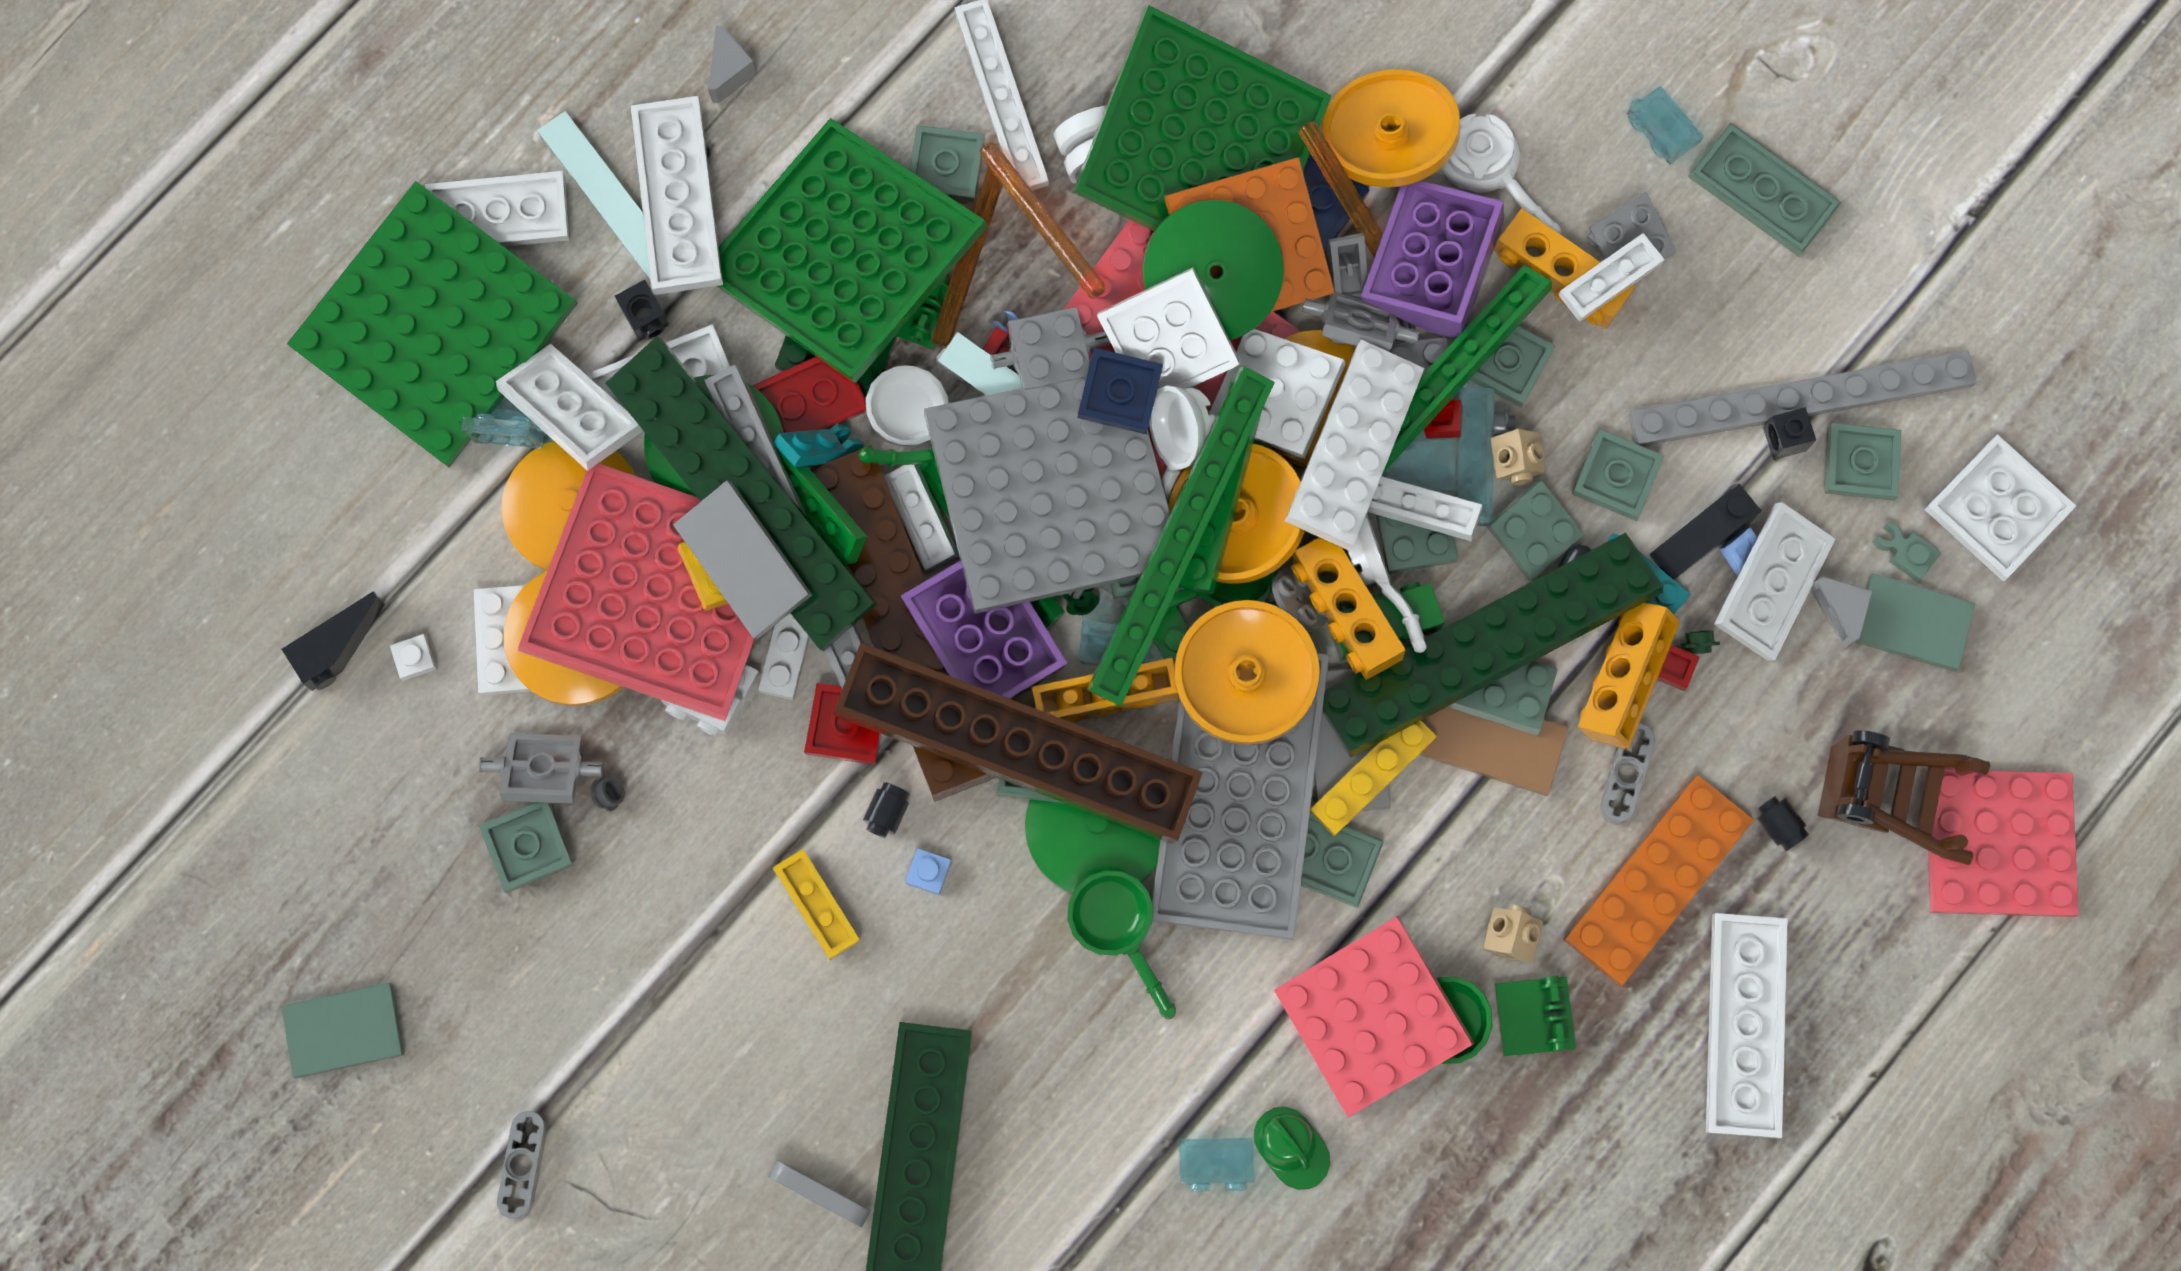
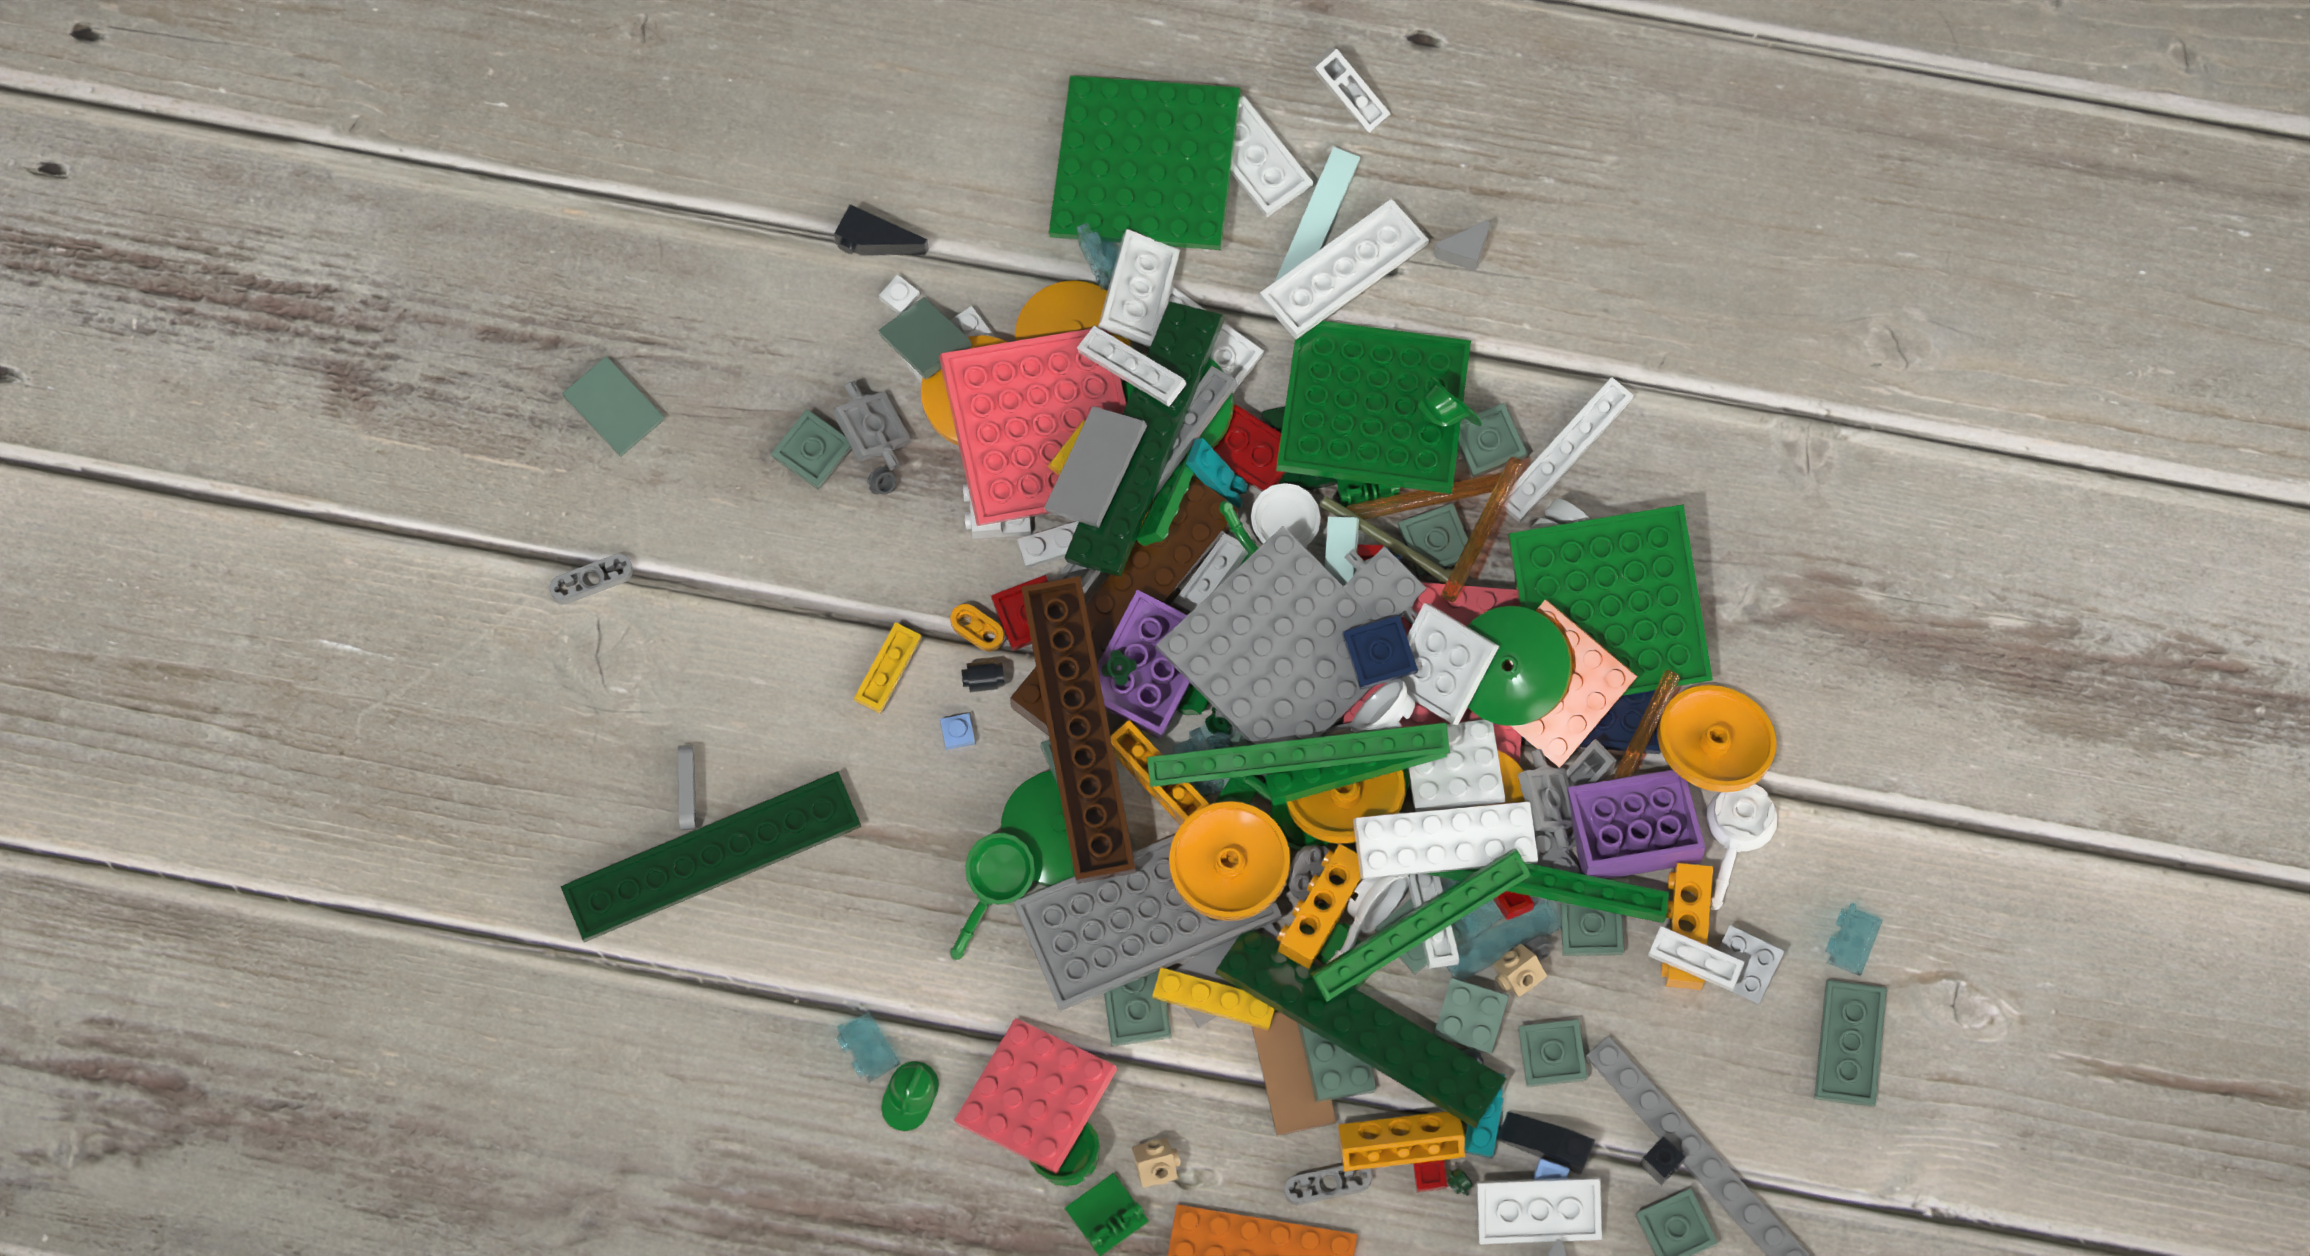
camera: 60 degrees right, 5 degrees down
black brick [614,280,669,341] -> none
none -> sand green tile [878,297,972,379]
none -> light orange plate [950,604,1004,652]
none -> white plate [1077,326,1186,407]
none -> dark green plate [1101,650,1137,686]
none -> clear light blue plate [1206,732,1234,750]
none -> white slope [1308,47,1390,133]
none -> green tile [1310,848,1531,1001]
none -> olive bar [1320,496,1471,586]
none -> sand green plate [1398,503,1474,578]
none -> green piece [1418,377,1482,427]

